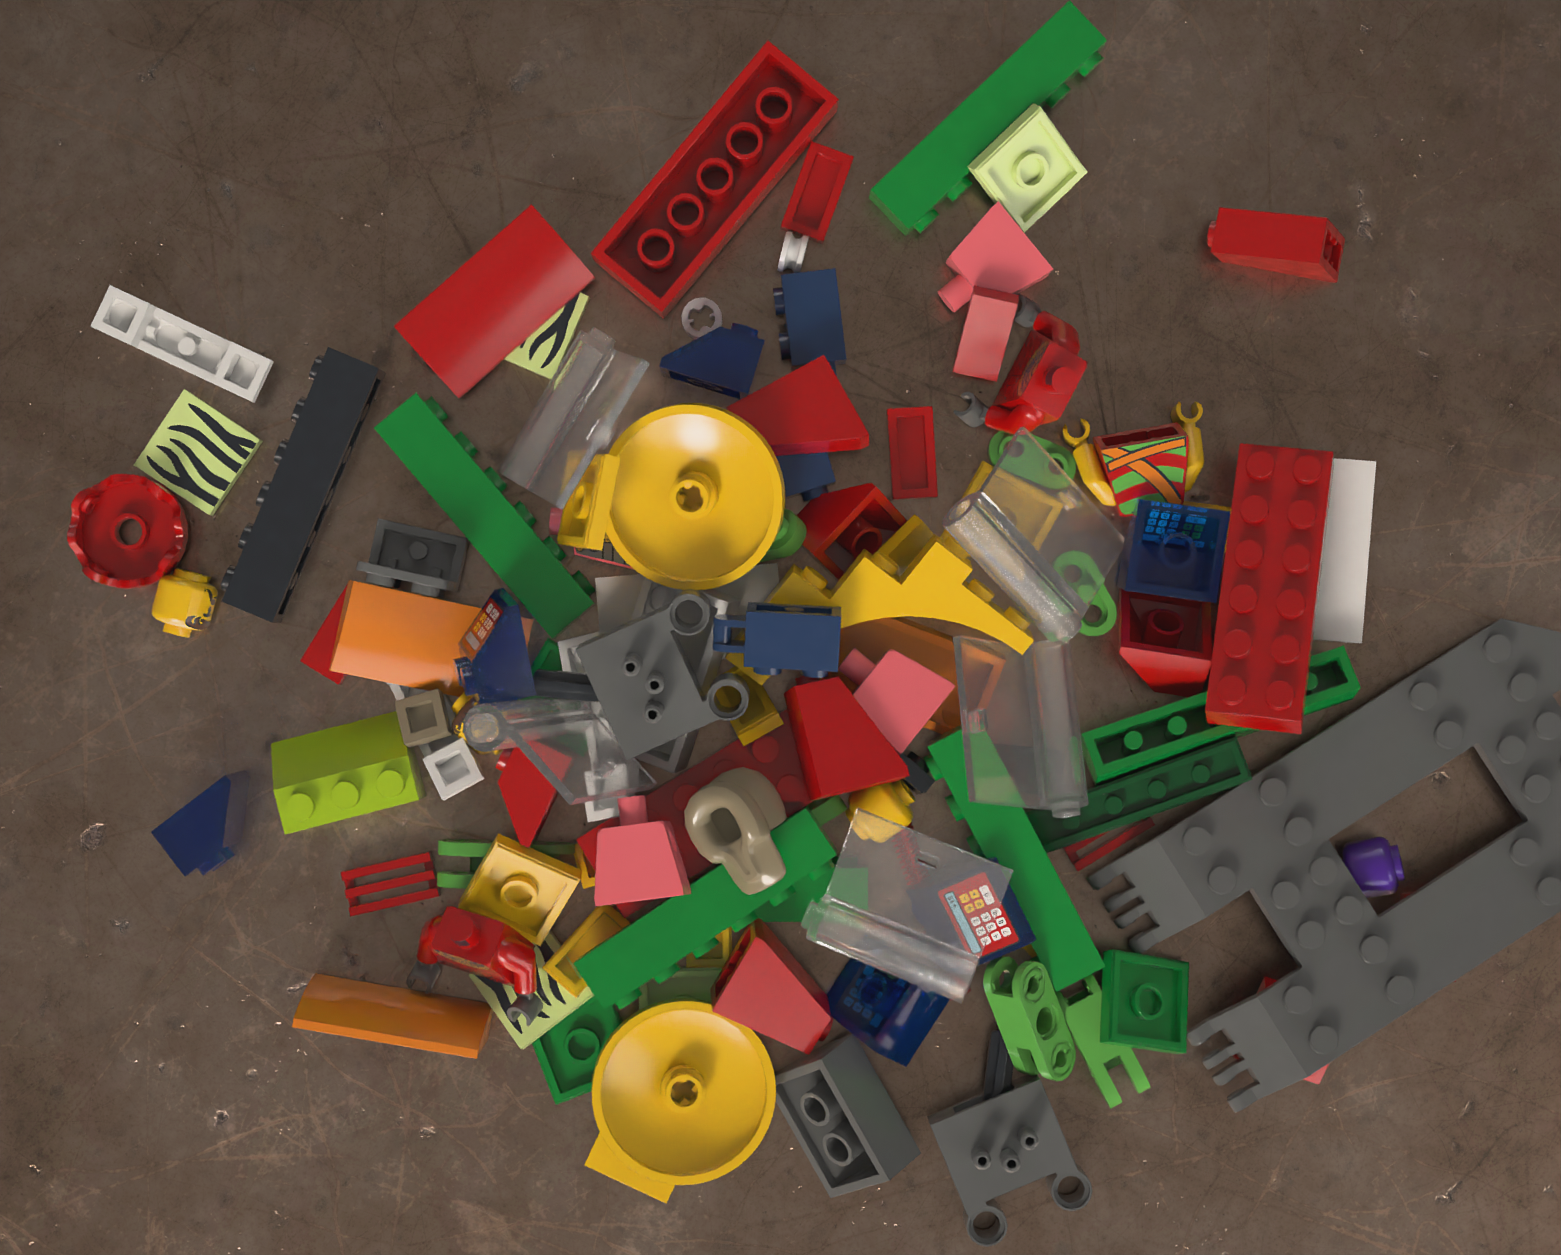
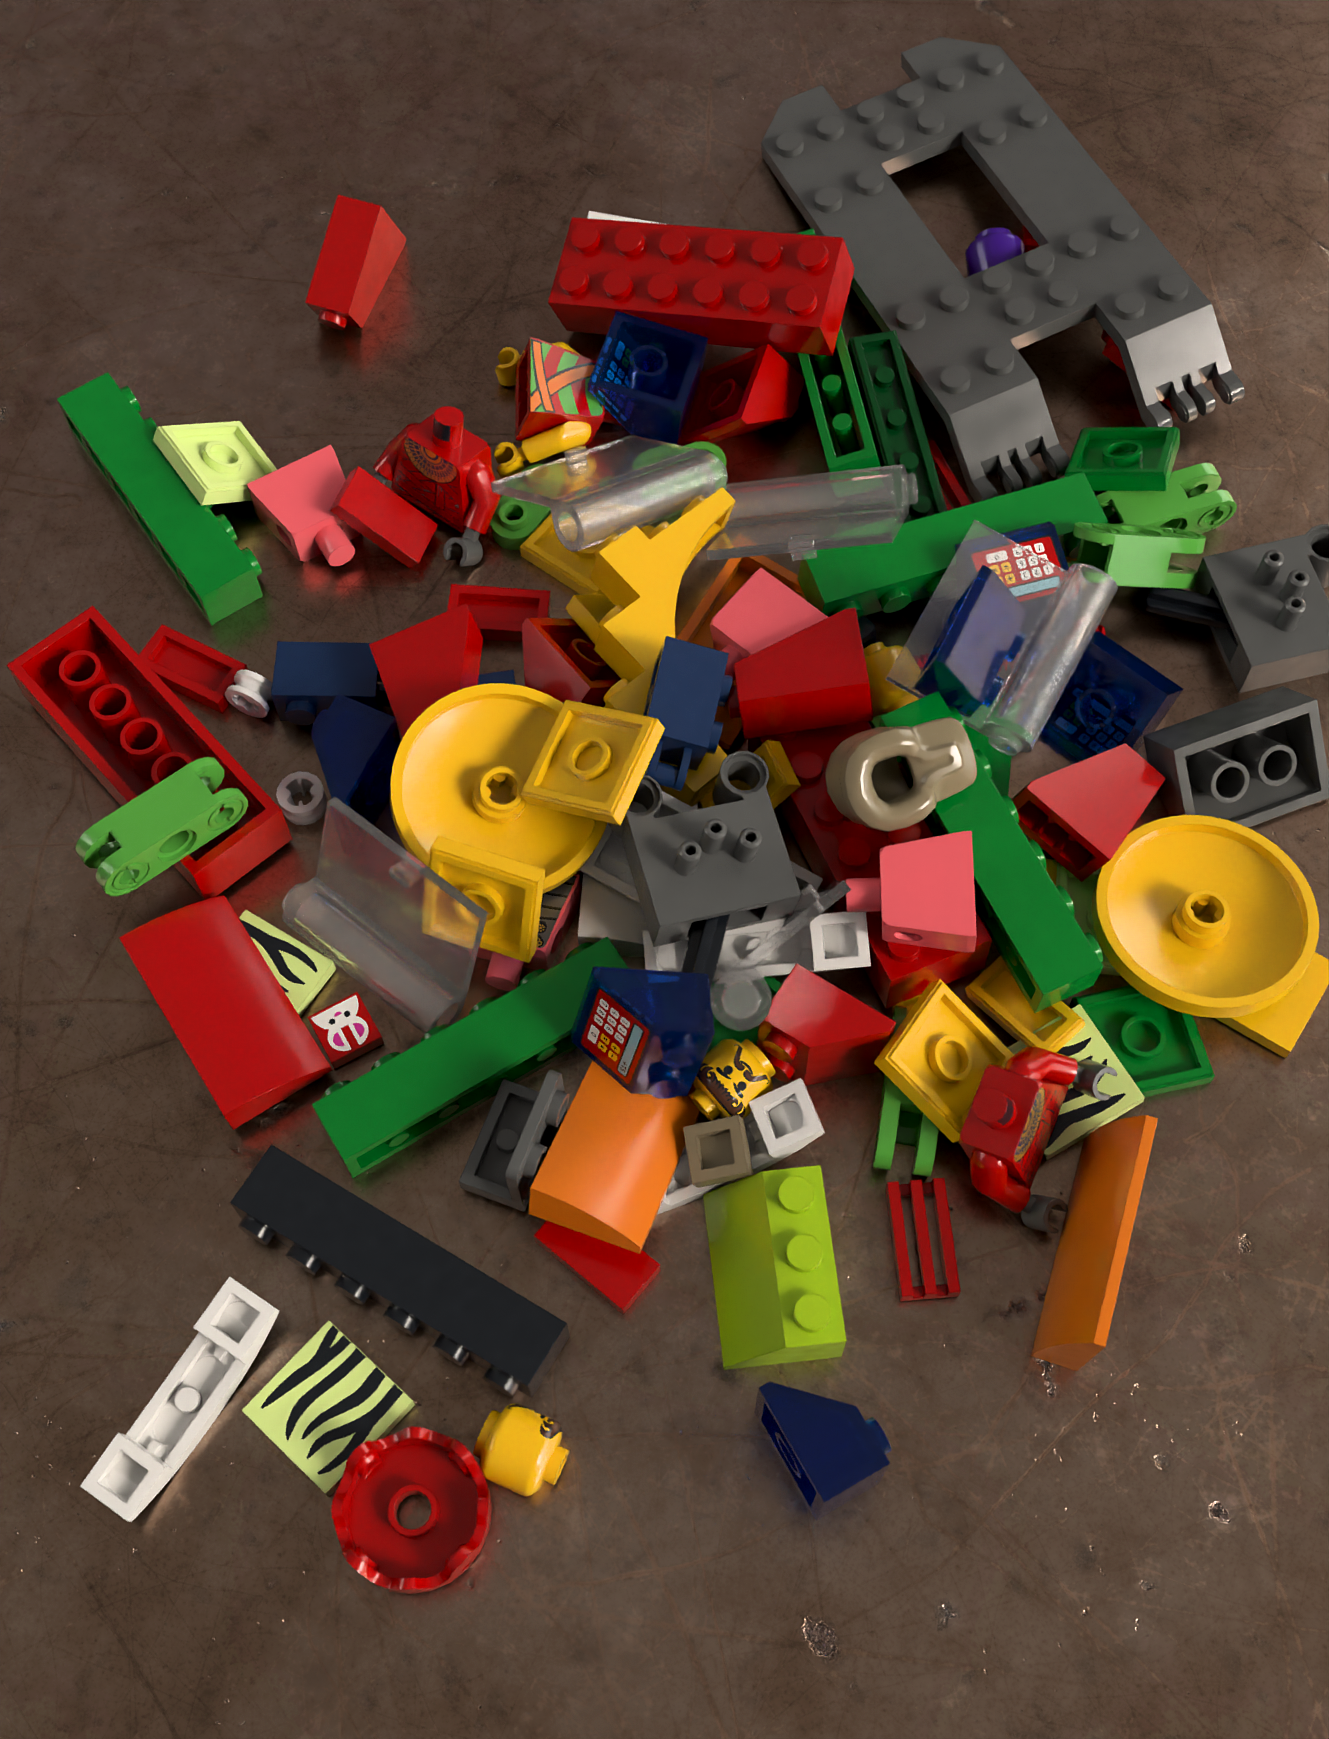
camera: 75 degrees left, 25 degrees down
none -> bright green piece [75,757,248,896]
none -> tile [308,992,384,1069]
none -> yellow tile [520,700,665,825]
none -> clear blue slope [912,565,1027,718]

